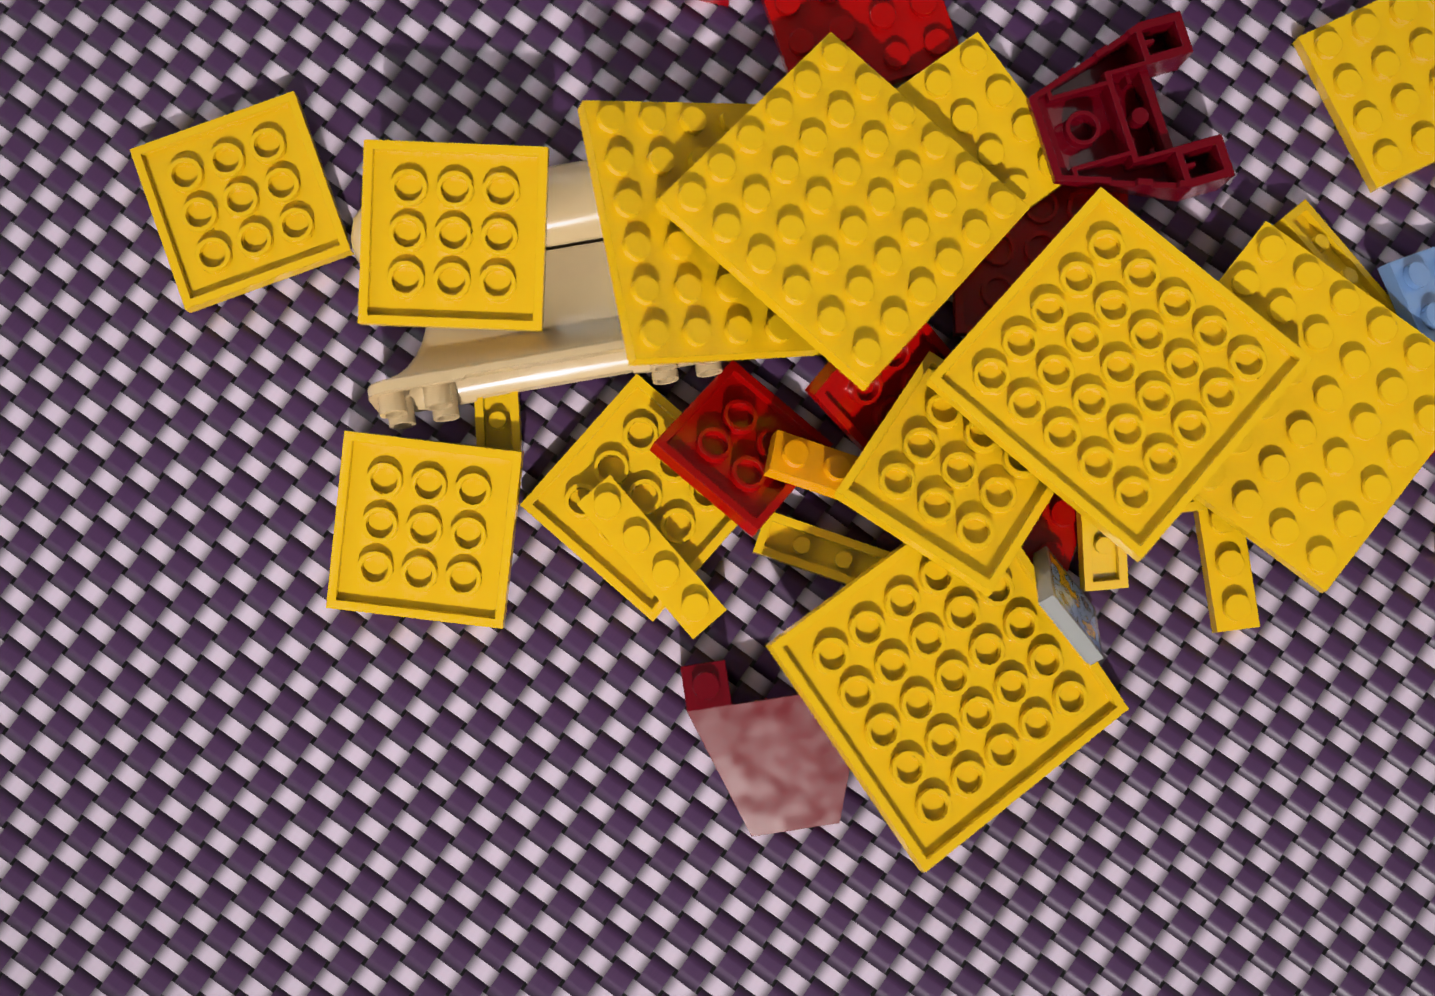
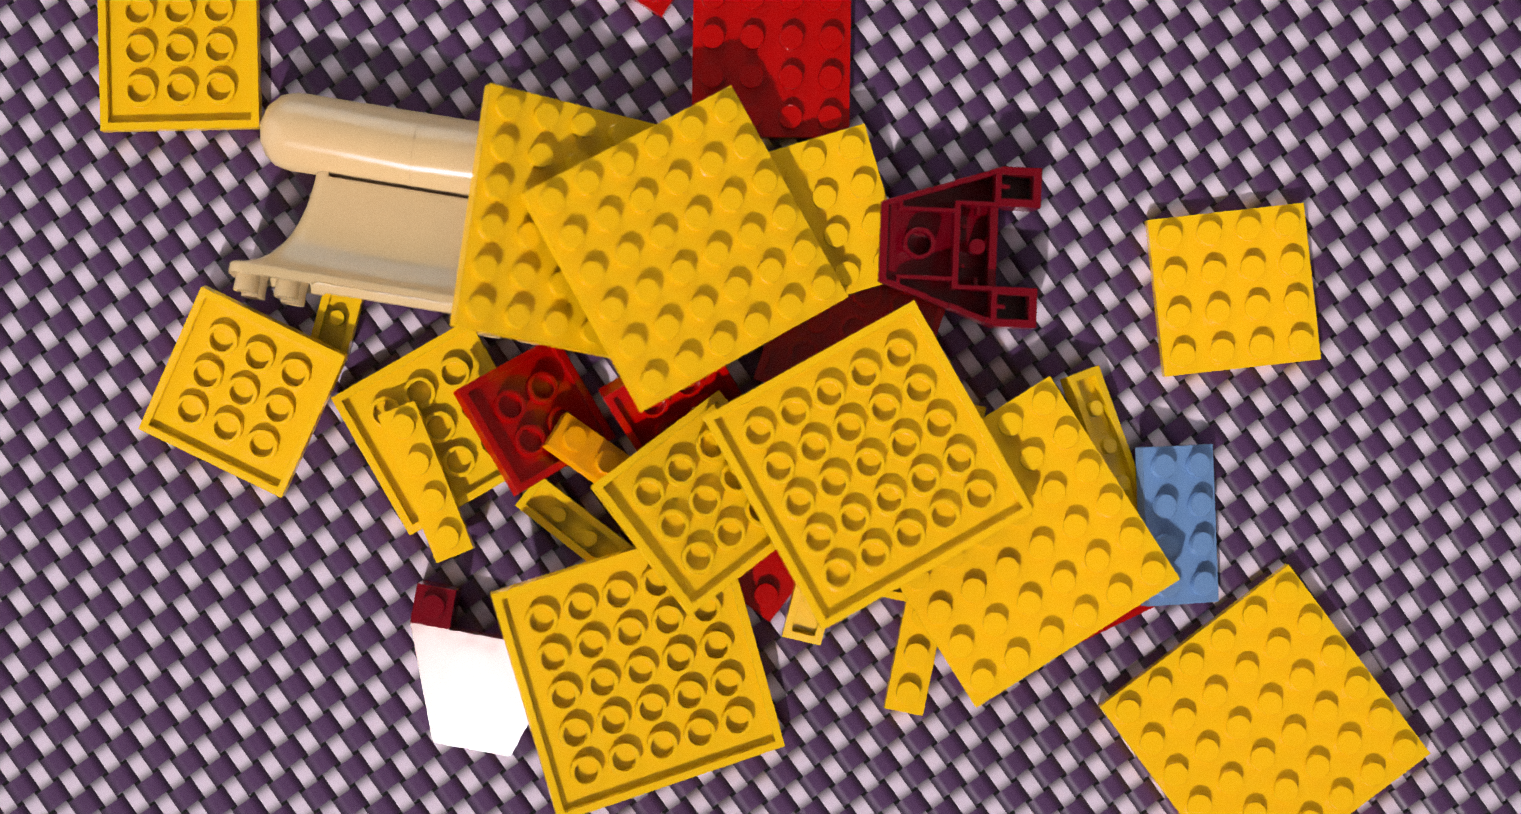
camera: 25 degrees right, 5 degrees up
yellow plate [358,139,550,332] -> none
light grey tile [1033,546,1104,665] -> none

